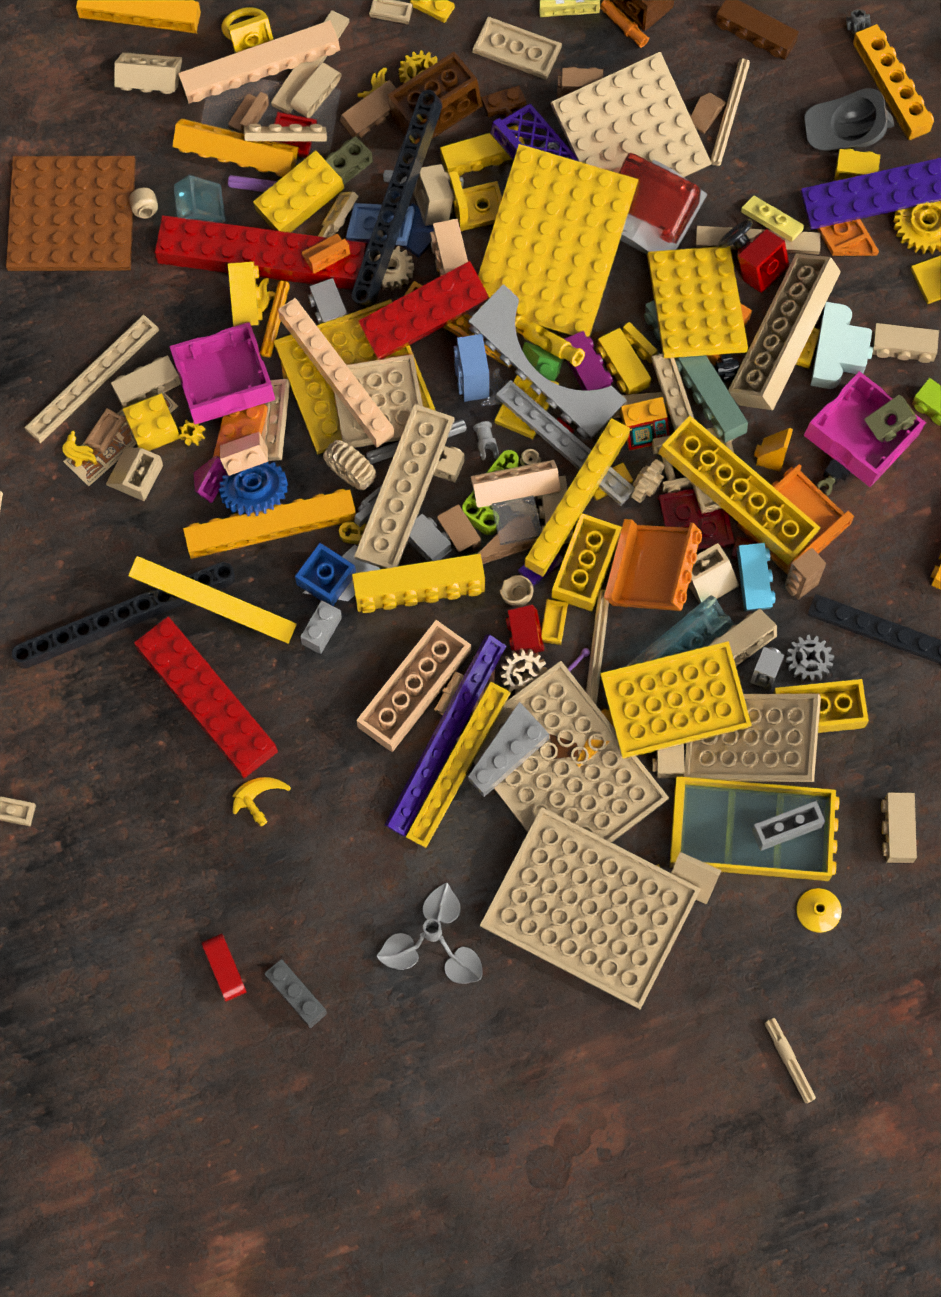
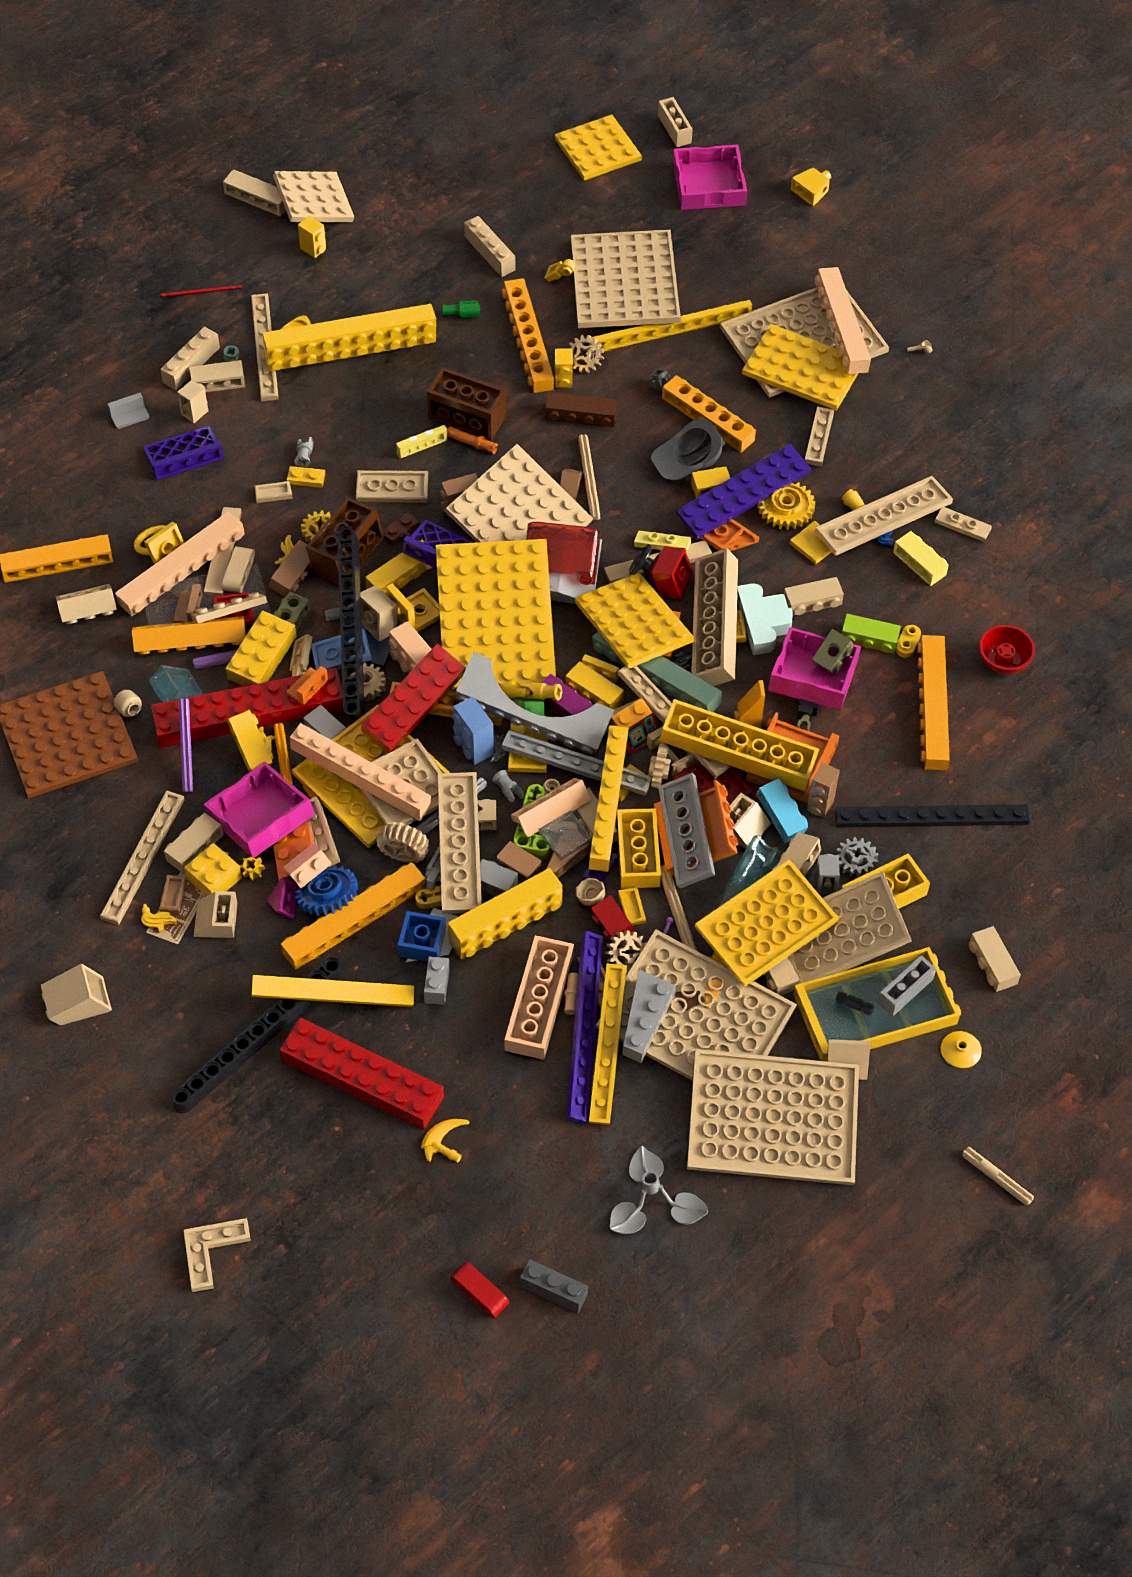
camera: 25 degrees left, 15 degrees down
none -> medium lavender axle [178,698,193,793]
none -> light grey plate [658,773,715,888]
none -> black axle [836,991,874,1015]

